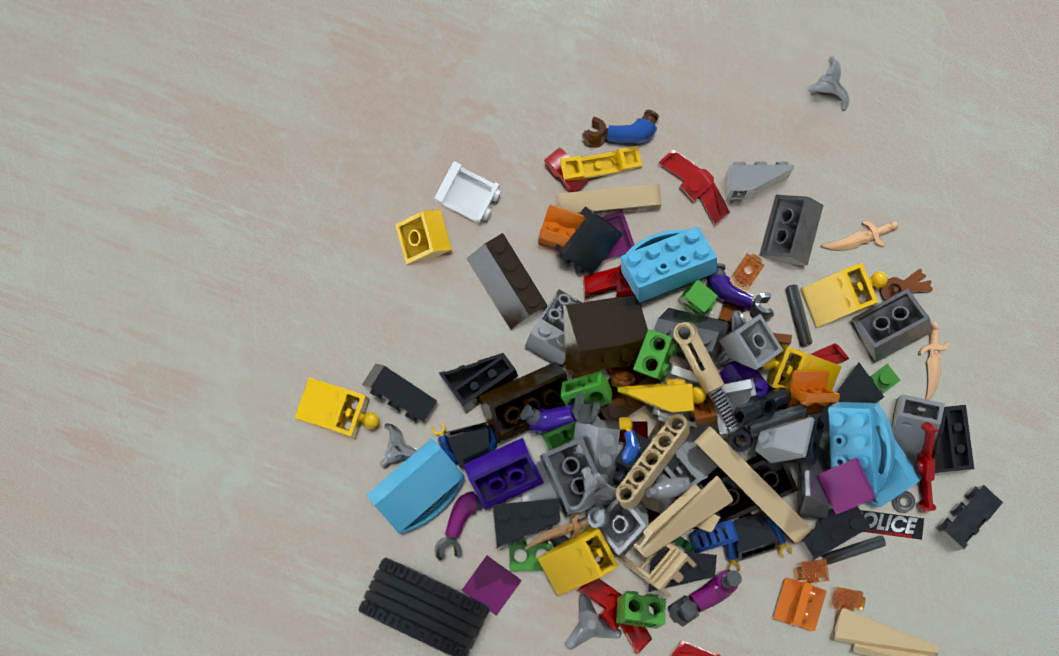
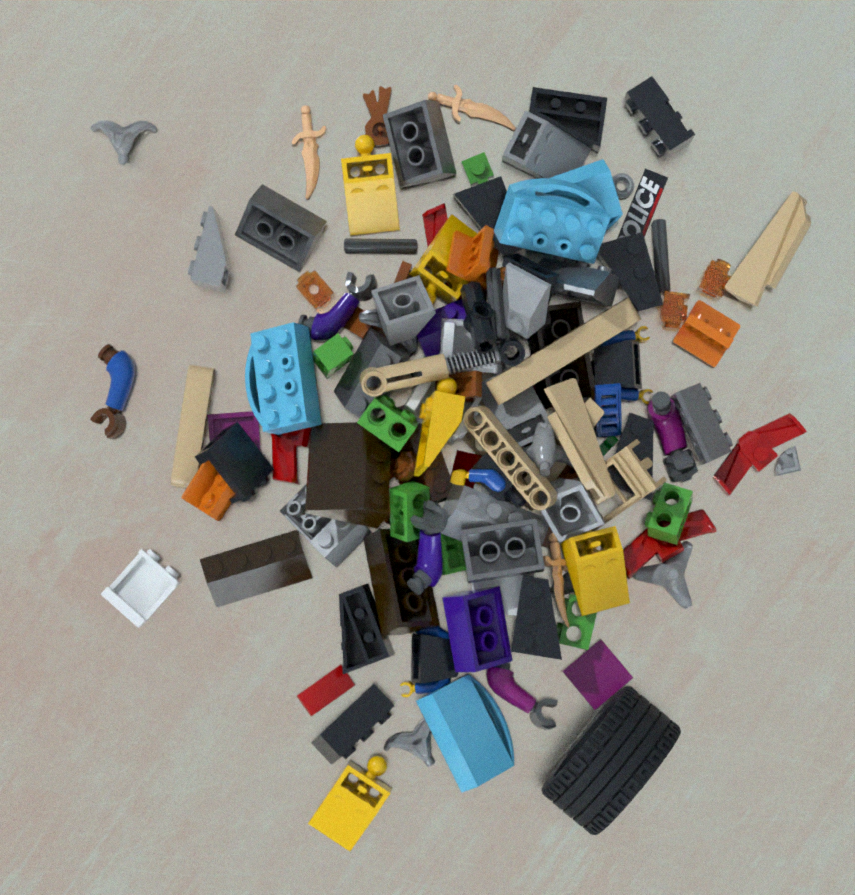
camera: 65 degrees left, 5 degrees up
yellow slope [395,210,452,265] -> none
red slope [544,147,589,192] -> none
yellow slope [559,146,643,180] -> none
light grey piece [570,467,619,512] -> none
light grey tile [587,506,610,528] -> none
red plate [658,150,730,226] -> none
magenta tile [817,457,876,515] -> none
red plate [915,422,939,511] -> none
none -> red slope [297,665,355,716]
none -> flat silver slope [671,383,733,465]

